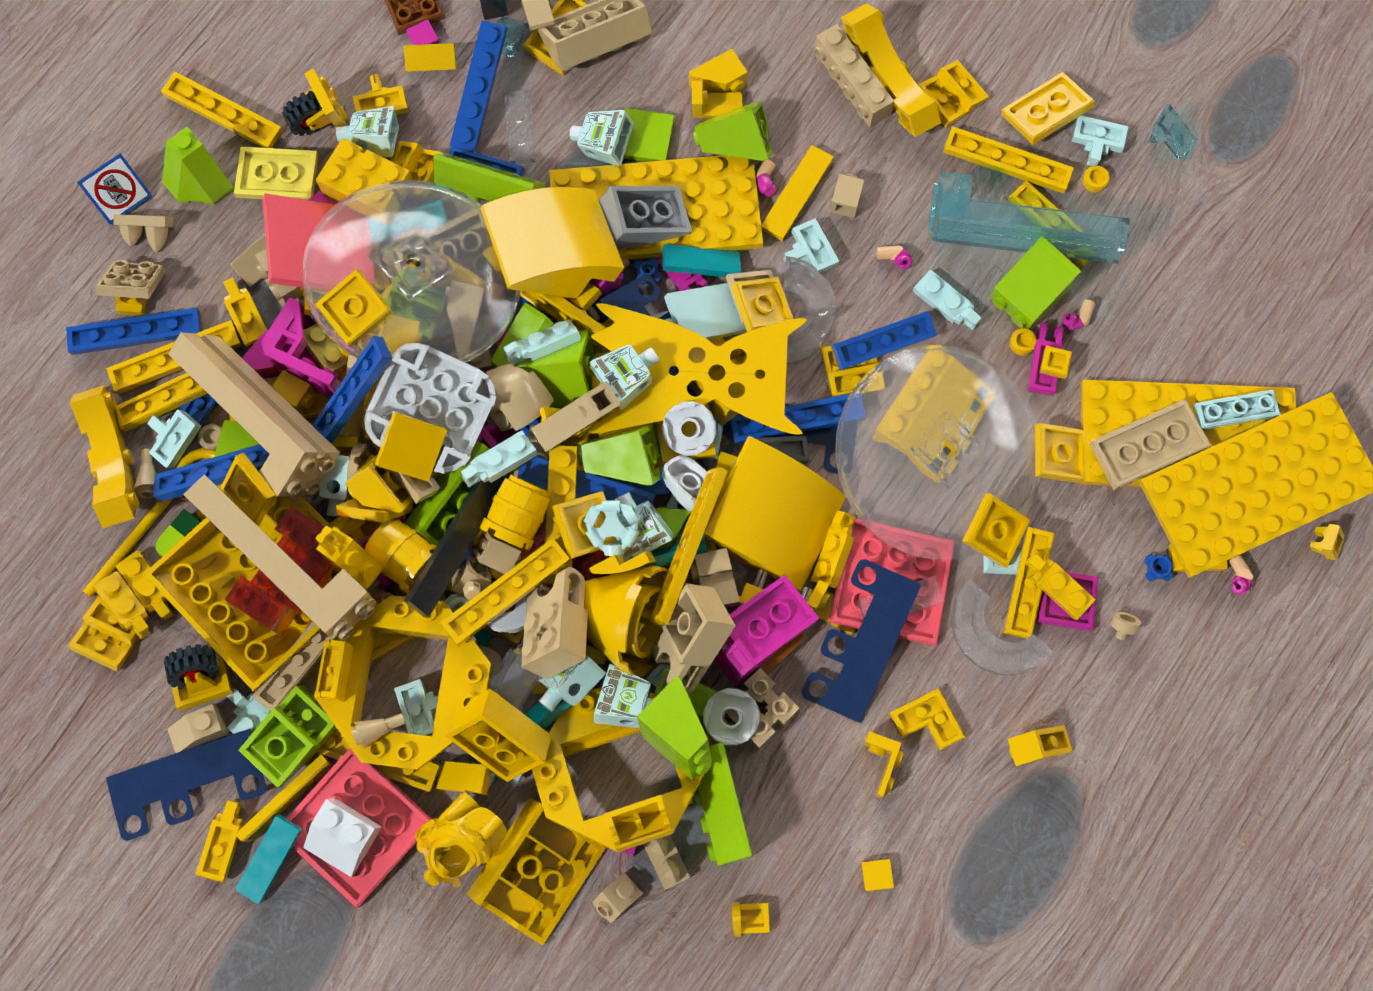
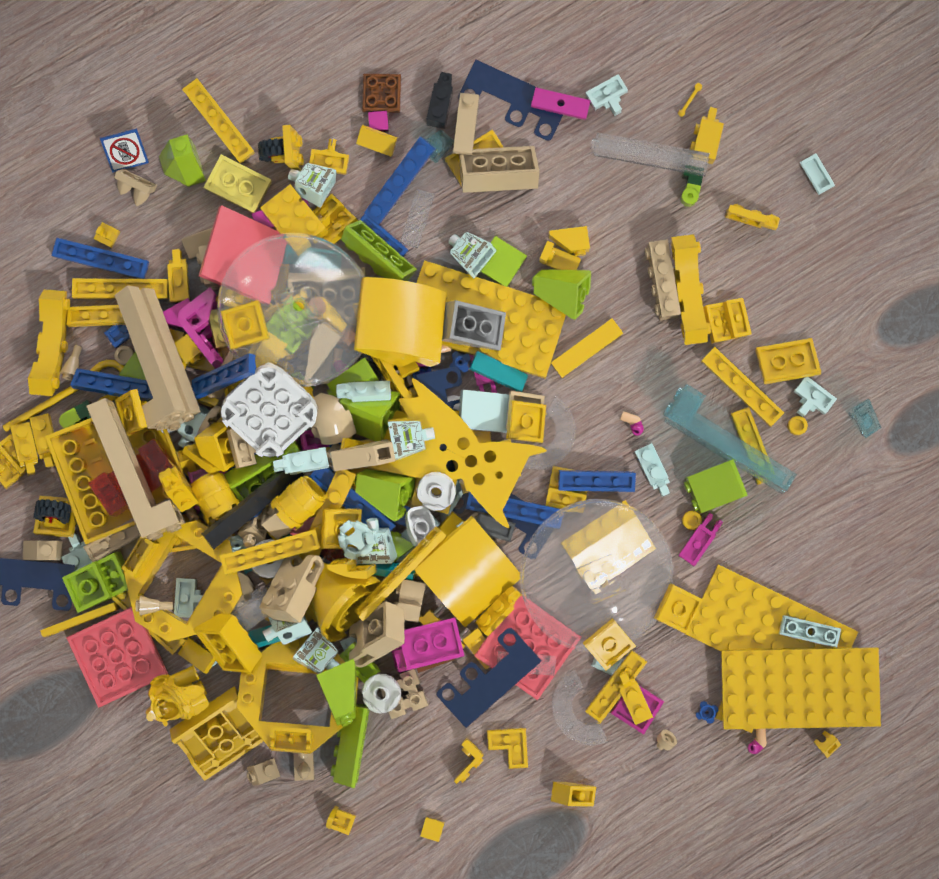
camera: 25 degrees right, 10 degrees up
tan tile [95,260,165,299] -> none
light aqua hinge [148,410,201,469] -> none
yellow hinge [196,800,243,883] -> none
teal tile [235,814,303,904] -> none
white slope [303,798,382,877] -> none
yellow tile [375,411,447,482] -> none
dark pink arm [755,160,776,197] -> none
light aqua hinge [783,218,839,276] -> none
tan brick [830,174,864,218] -> none
yellow tile [1039,345,1072,379] -> none
arm [1062,299,1096,331] -> none
tan tile [1089,399,1212,491] -> none

